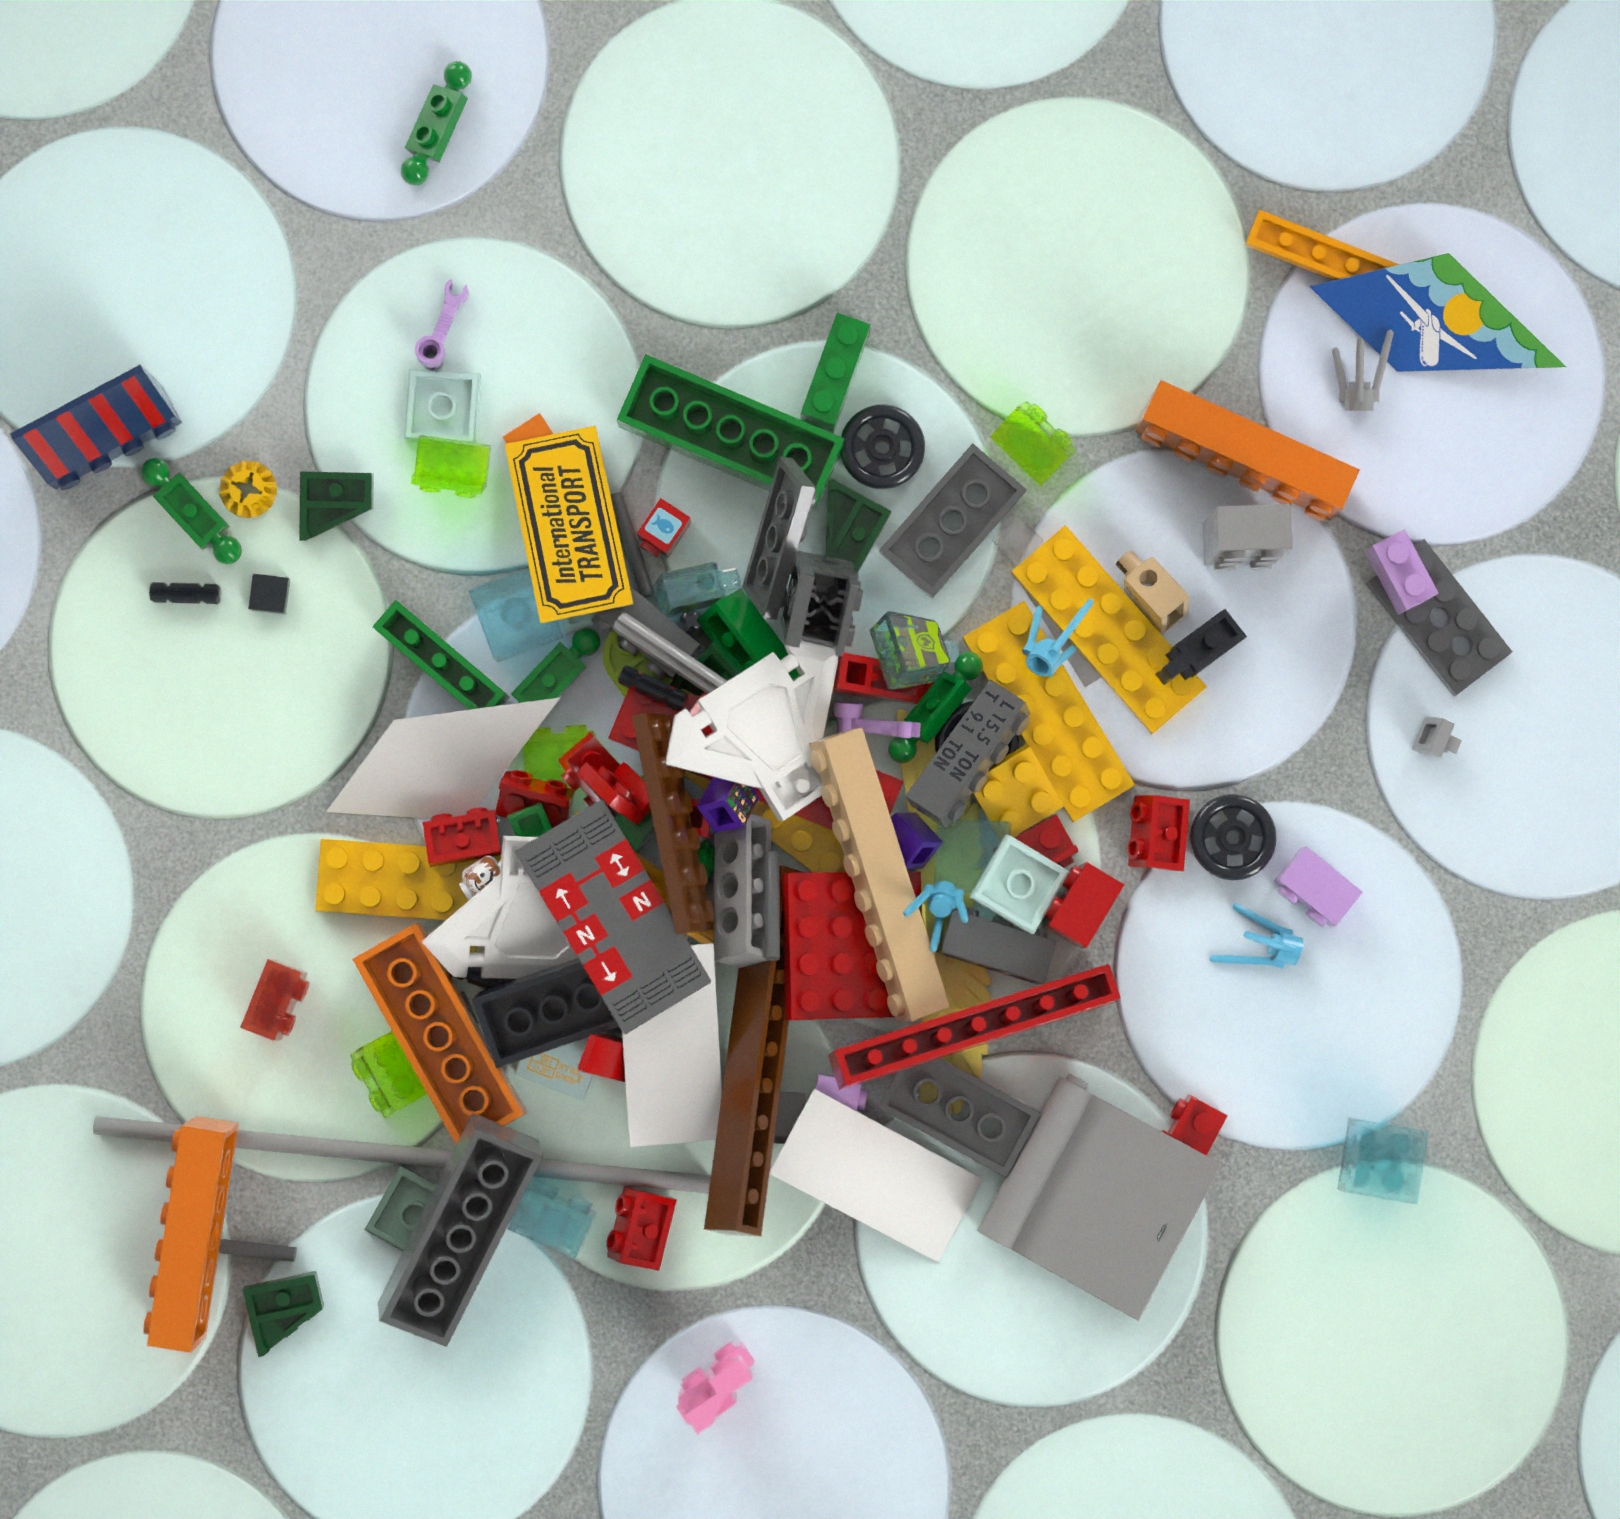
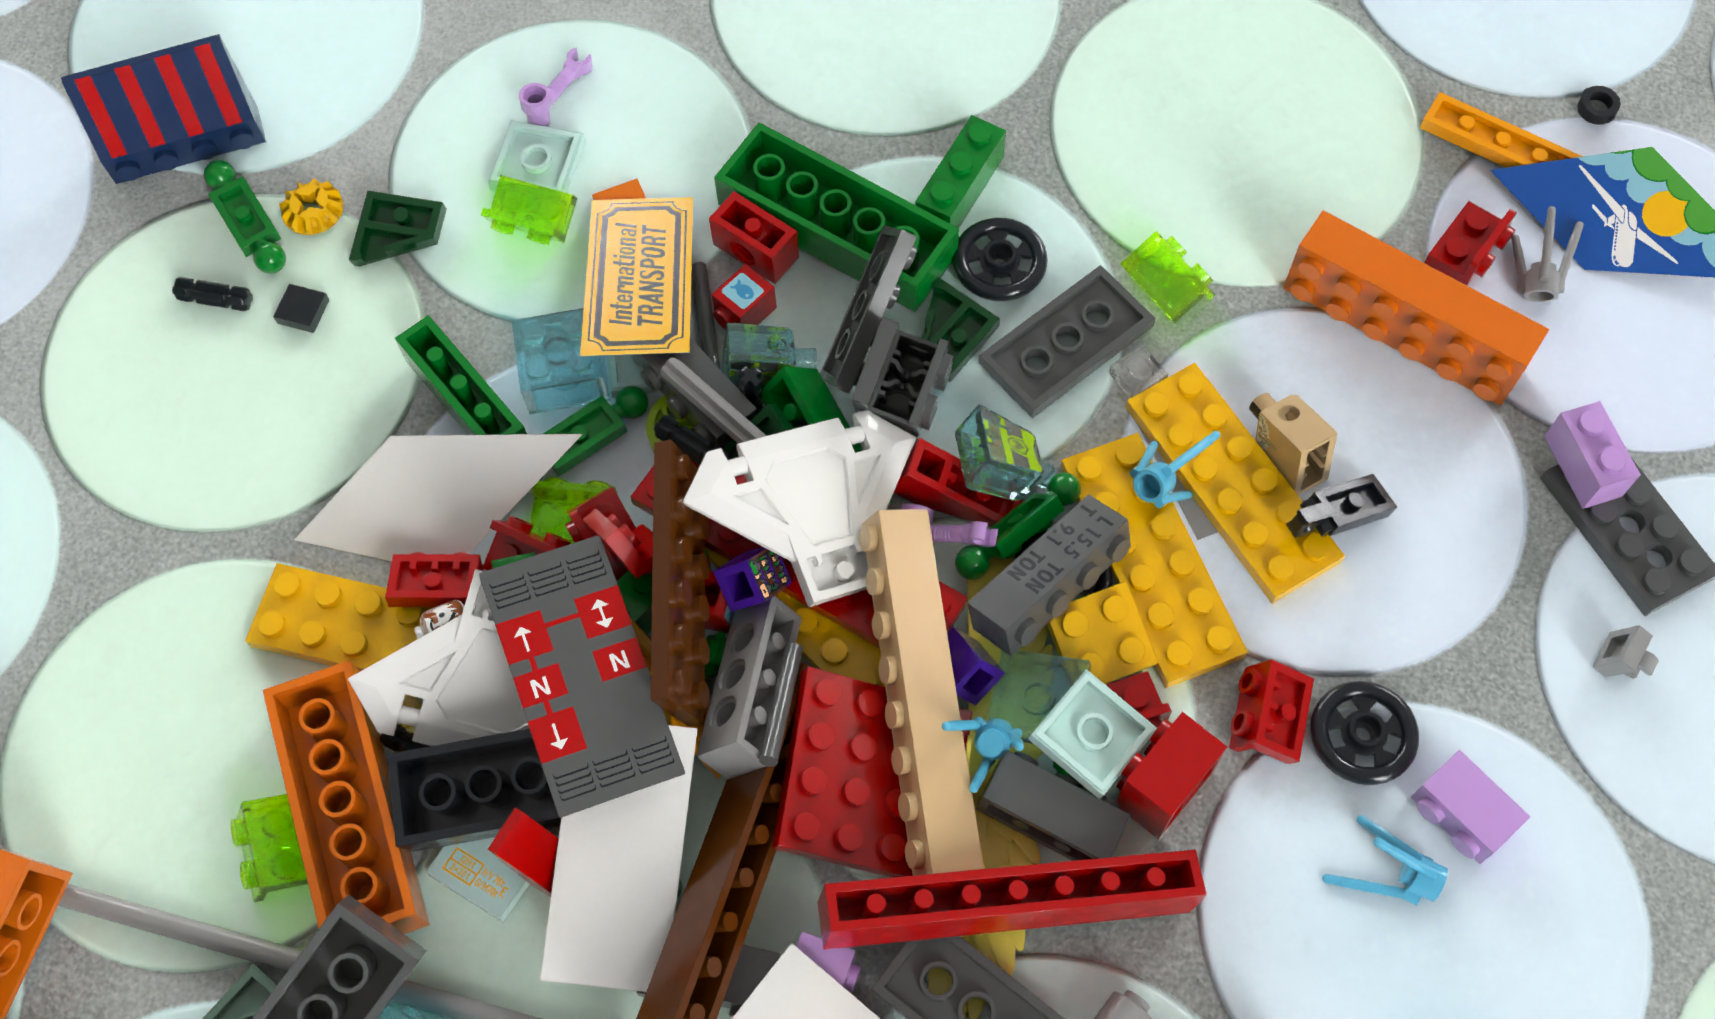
camera: 15 degrees right, 20 degrees down
clear red brick [240,959,310,1041] -> none
light grey brick [1203,504,1293,571] -> none
none -> red brick [709,191,799,284]
none -> red bracket [1424,201,1517,285]
none -> black piece [1577,86,1621,125]

